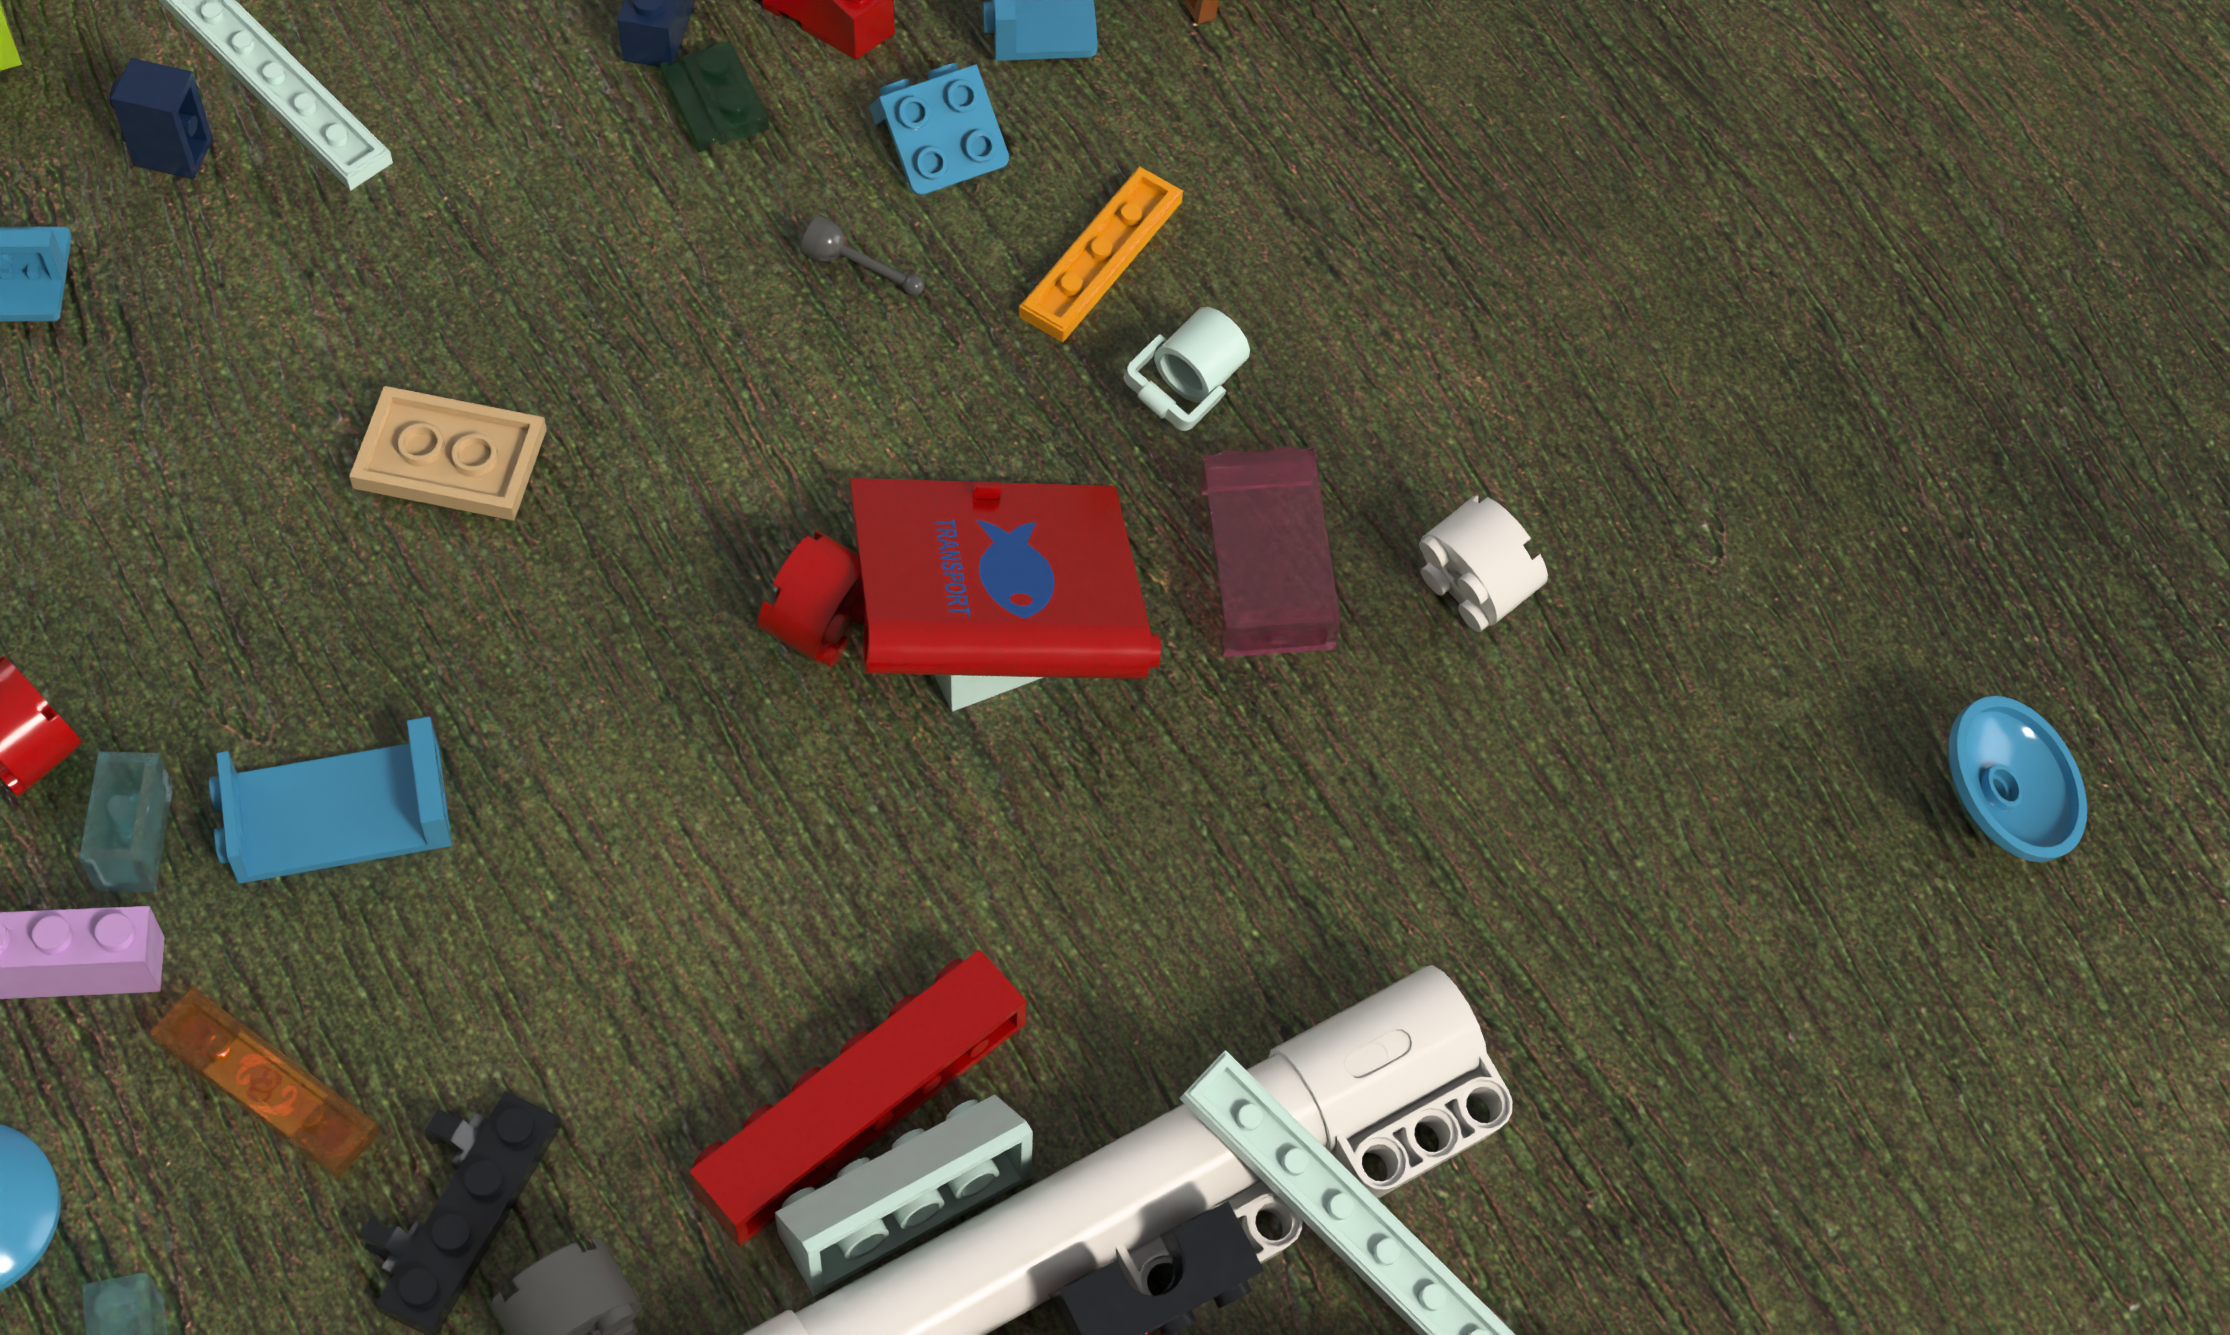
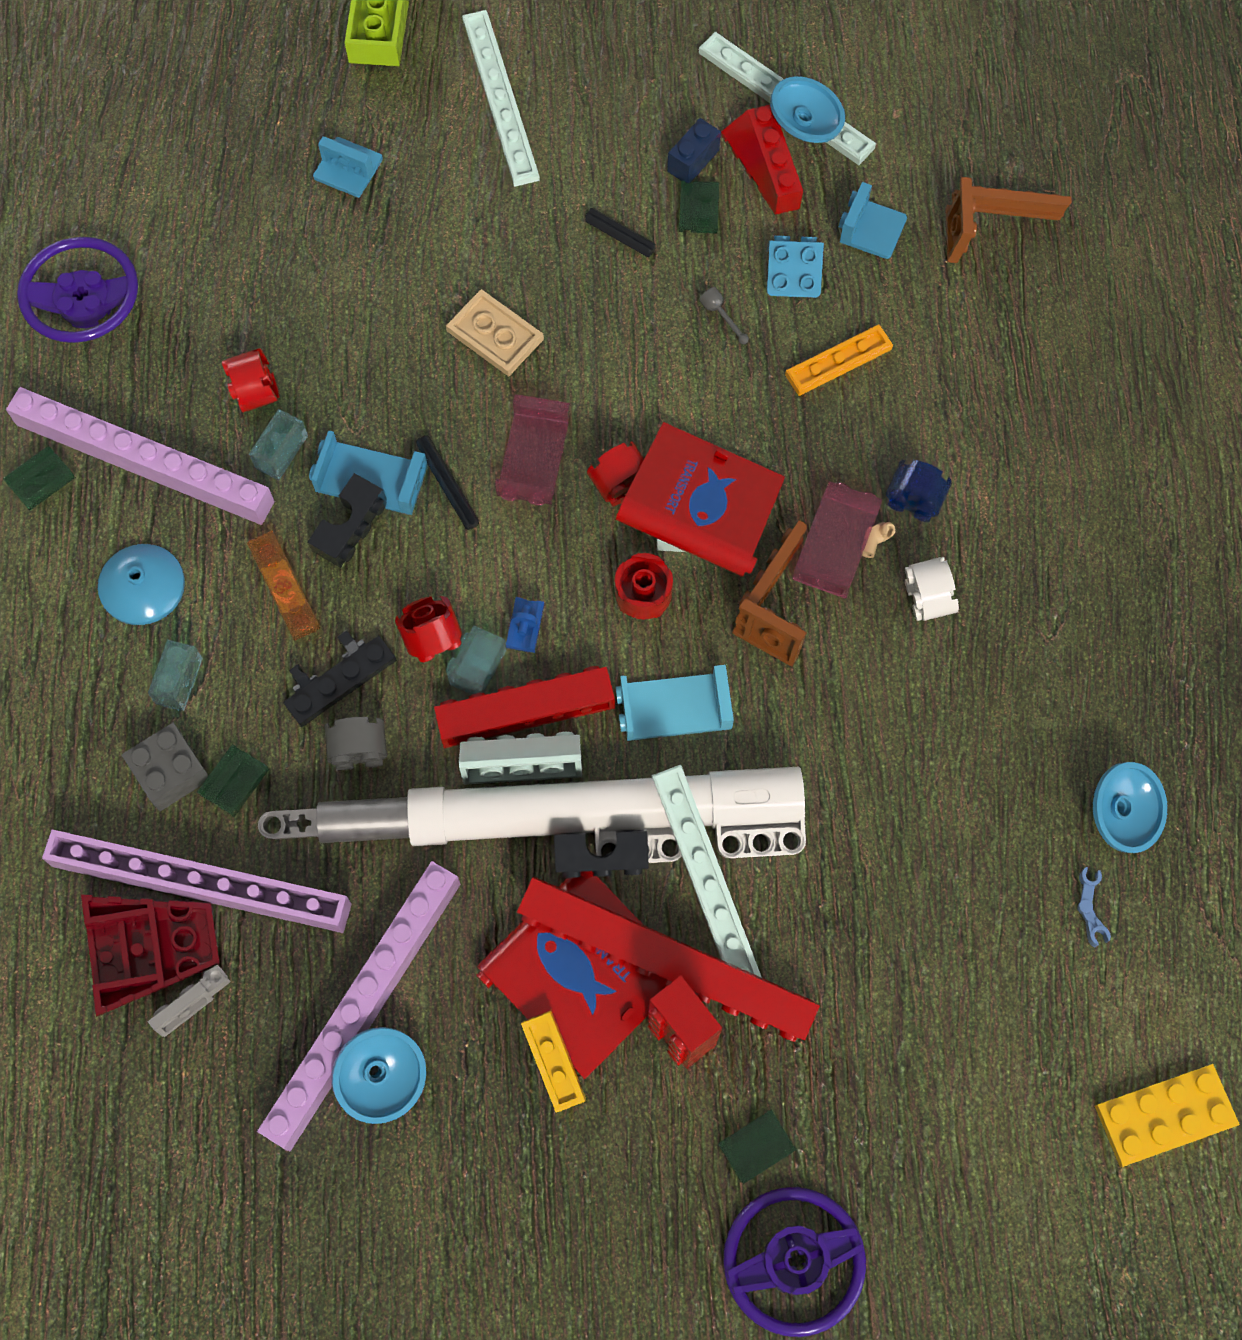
camera: 30 degrees right, 10 degrees up
dark blue brick [110,58,213,179] -> none
light aqua piece [1124,307,1250,431] -> none
none -> black arch [307,473,387,568]
none -> red brick [395,596,462,662]
none -> black axle [416,435,479,530]
none -> clear light blue brick [446,626,507,695]
none -> clear pink panel [495,394,570,505]
none -> blue hips [506,597,545,653]
none -> black axle [585,208,656,257]
none -> red brick [615,553,673,619]
none -> medium azure panel [615,665,734,741]
none -> dark orange bracket [732,520,807,667]
none -> tan arm [861,522,896,558]
none -> clear blue brick [886,460,952,522]
none -> medium blue piece [1077,867,1111,947]

